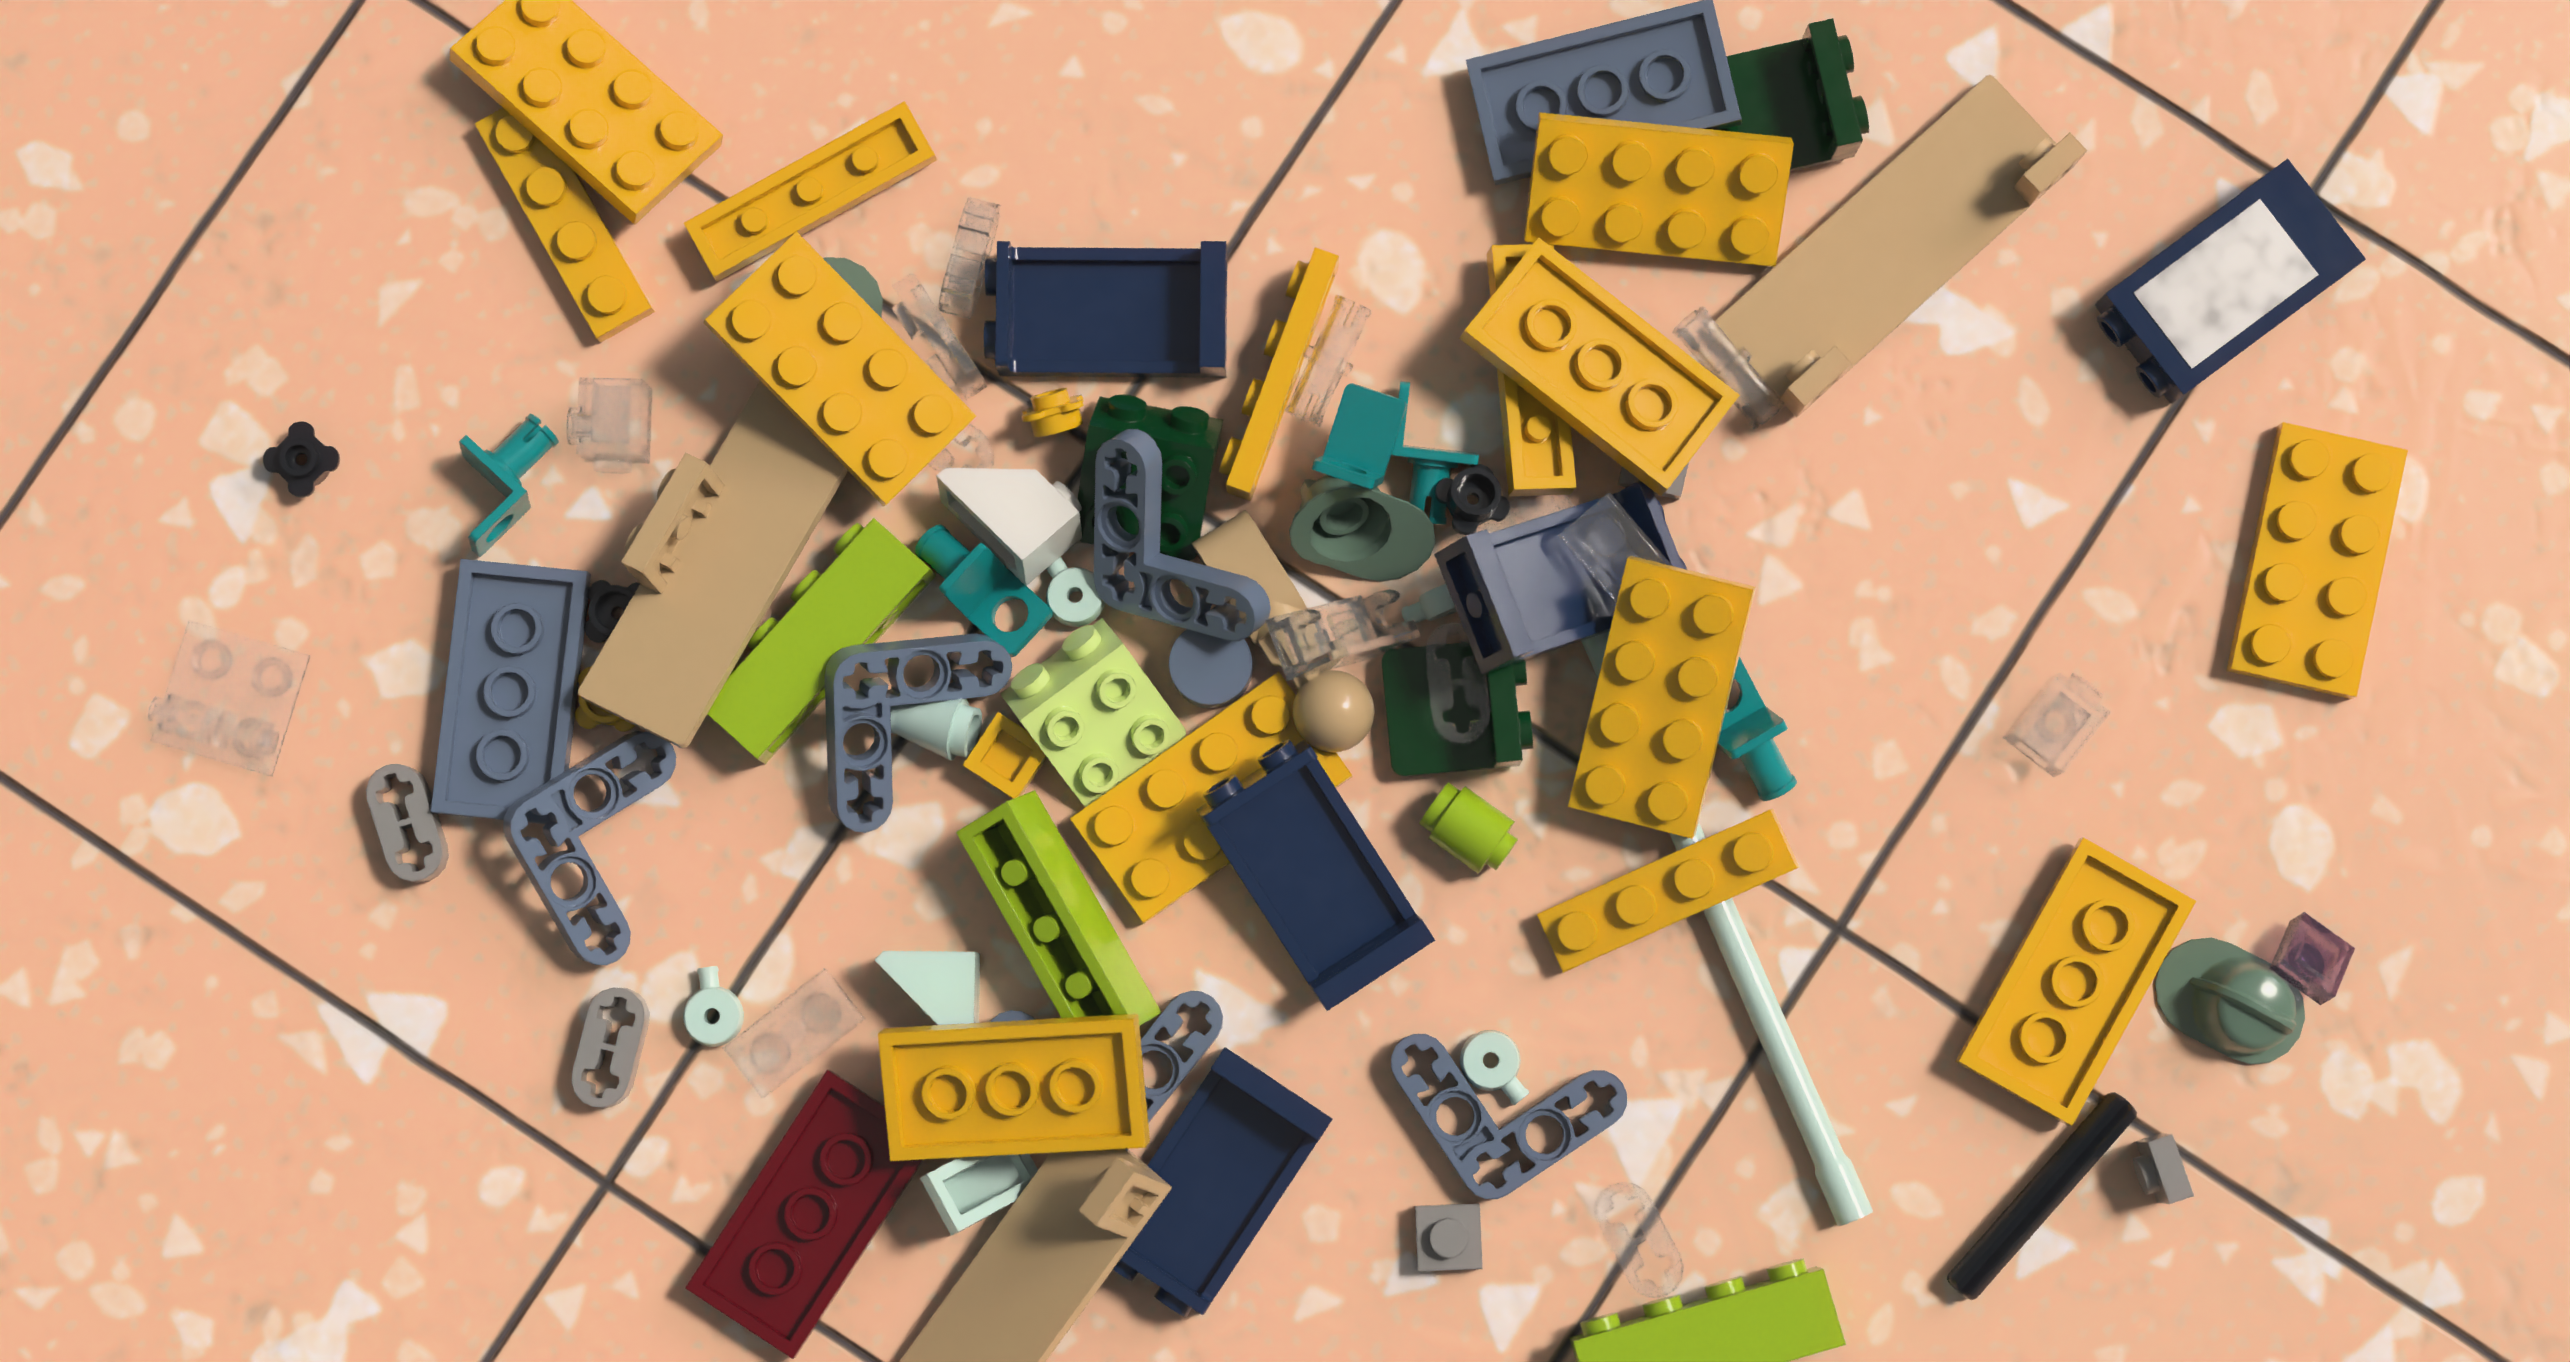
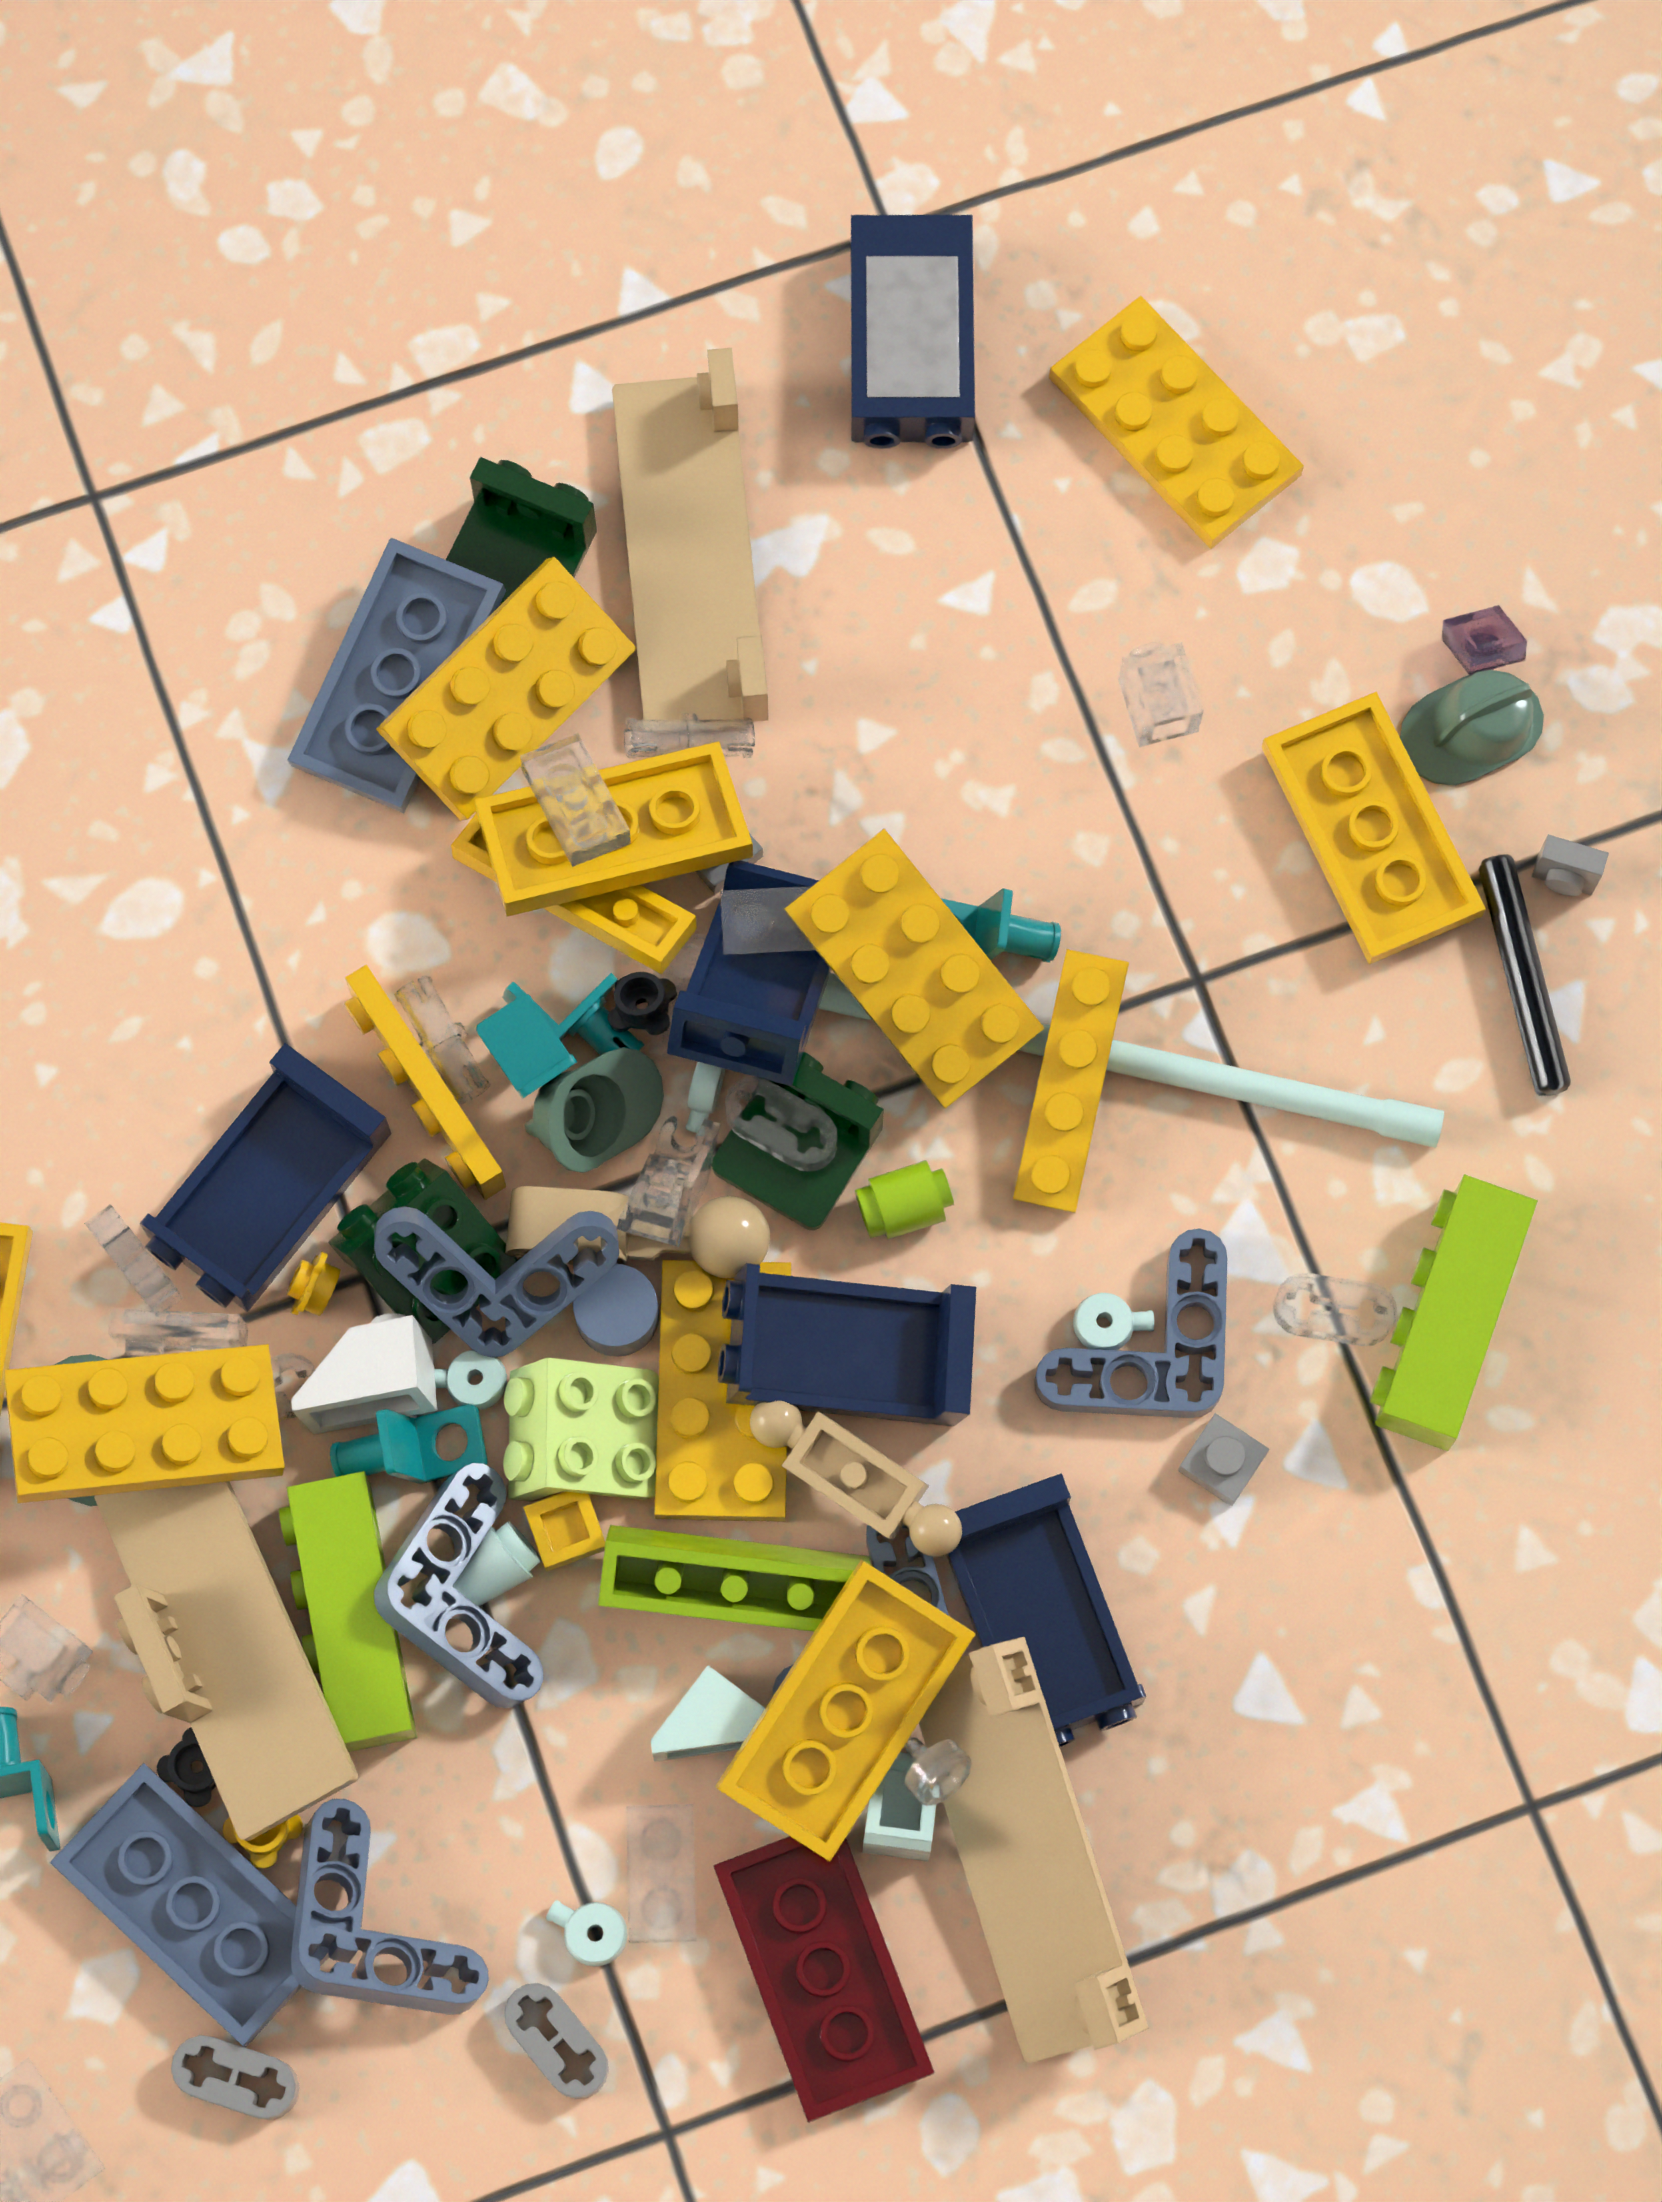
camera: 60 degrees left, 10 degrees down
none -> clear plate [520,733,631,867]
none -> tan plate [750,1401,962,1557]
none -> clear tile [905,1737,972,1806]

